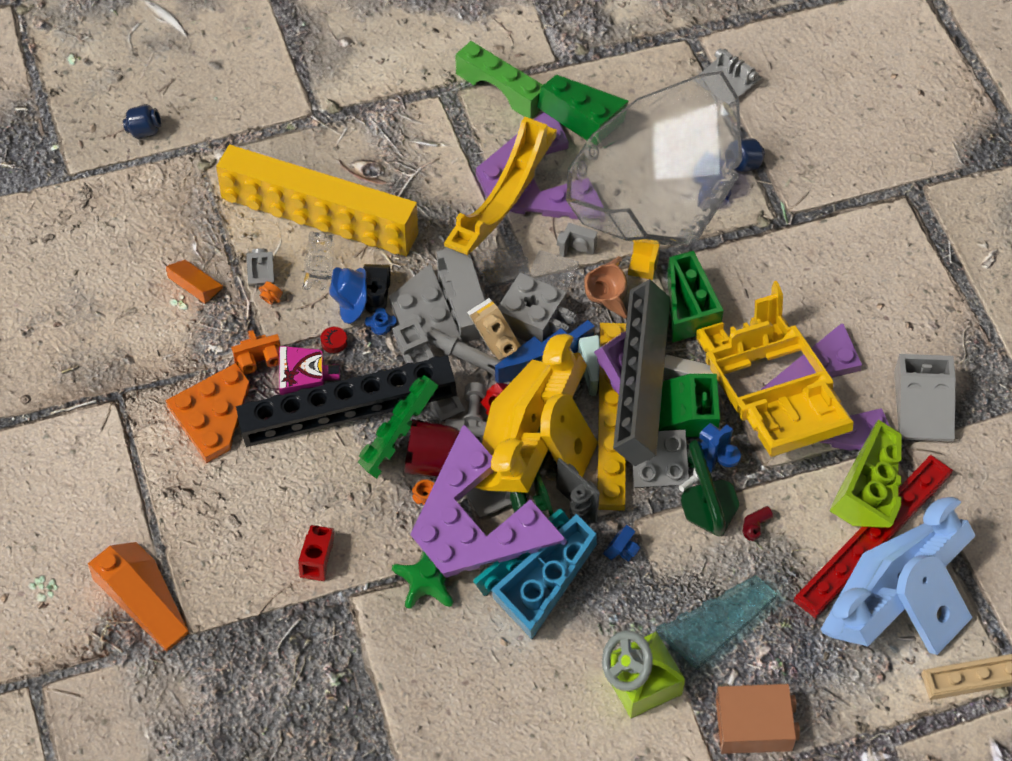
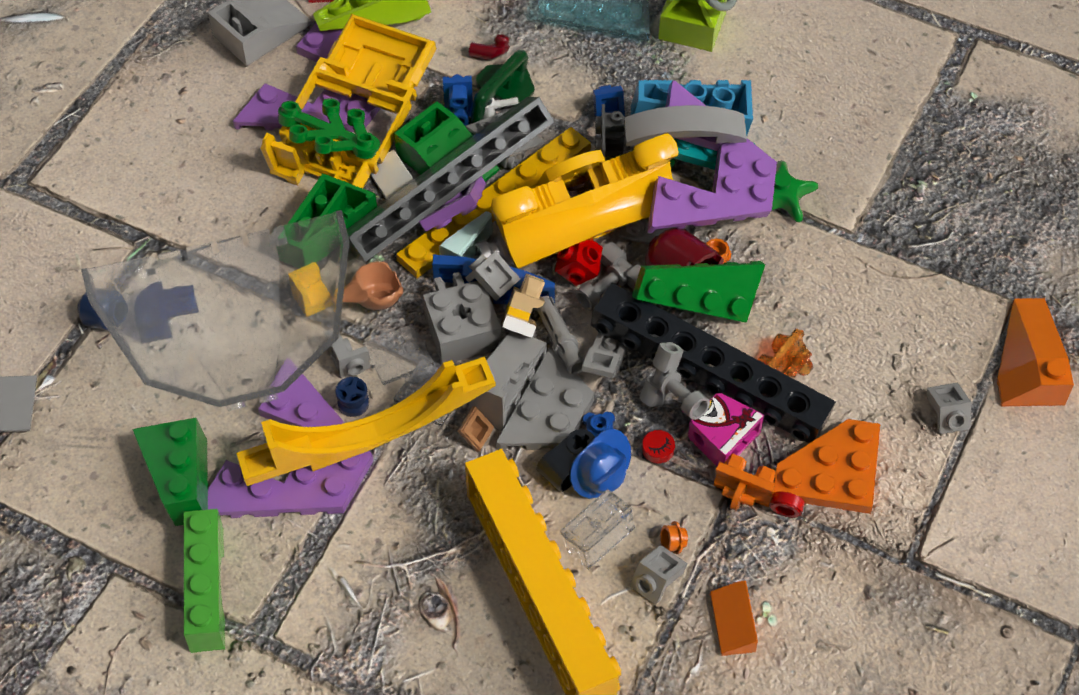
camera: 135 degrees left, 0 degrees up
red leg [298,525,335,582] -> none
none -> green plant [278,98,380,159]
none -> dark blue wheel [335,377,369,417]
none -> light grey bracket [465,251,520,301]
none -> light grey slope [624,105,747,146]
none -> light grey bar [640,342,710,420]
none -> clear orange hips [758,328,813,378]
none -> red tile [770,491,805,518]
none -> light grey bracket [927,382,971,434]

